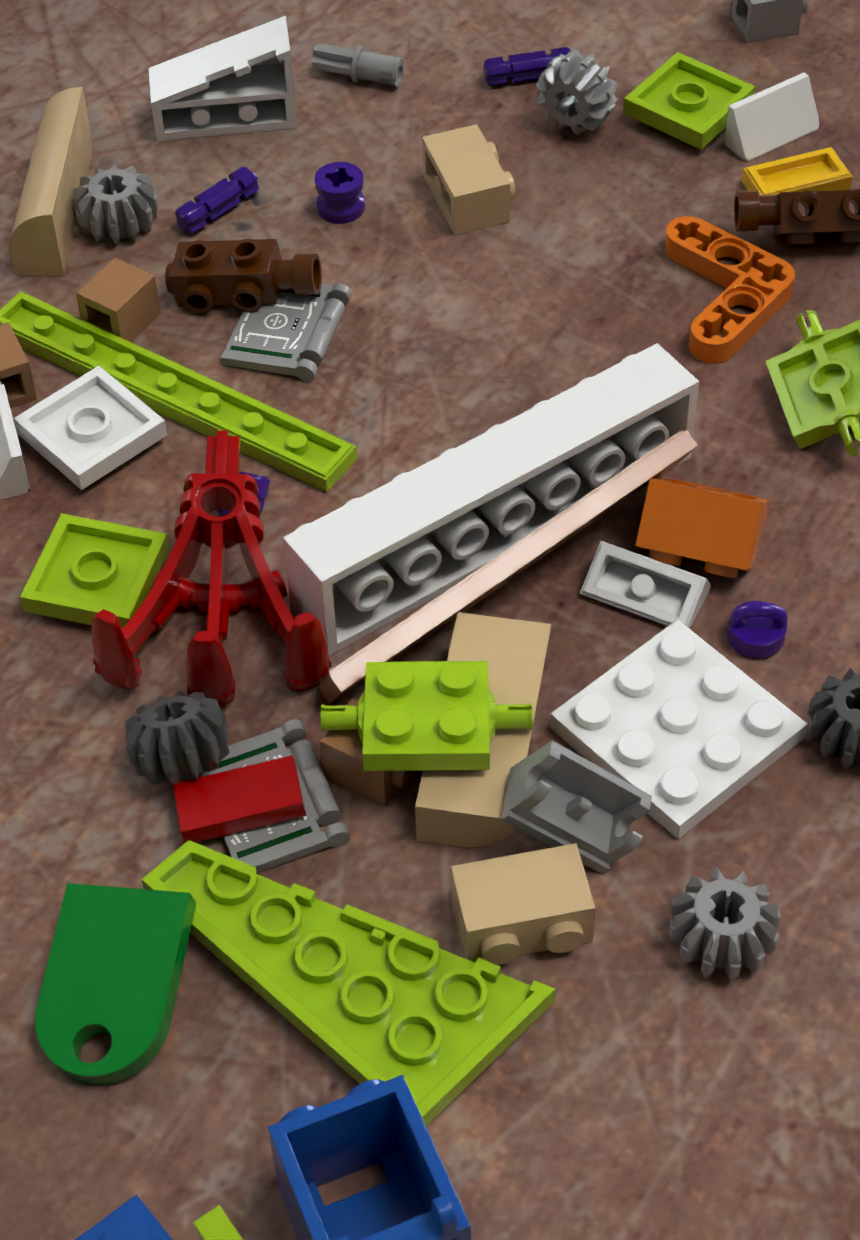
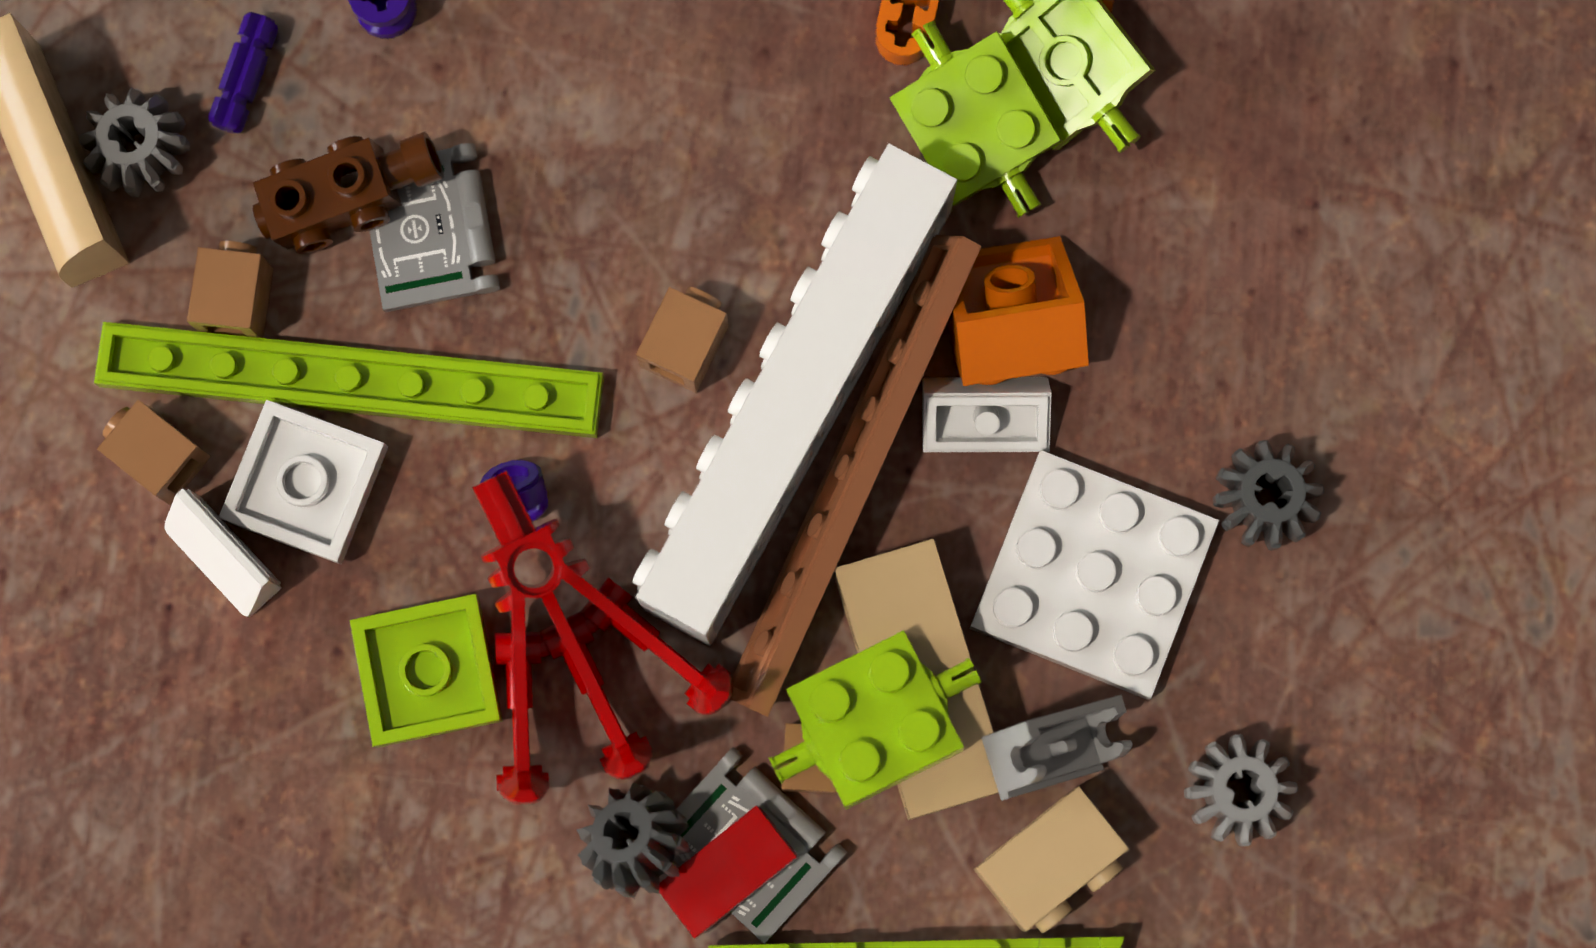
camera: 25 degrees left, 30 degrees up
dark purple tile [727,601,788,659] -> none
none -> medium nougat brick [636,287,729,393]
none -> lime plate [889,21,1063,218]

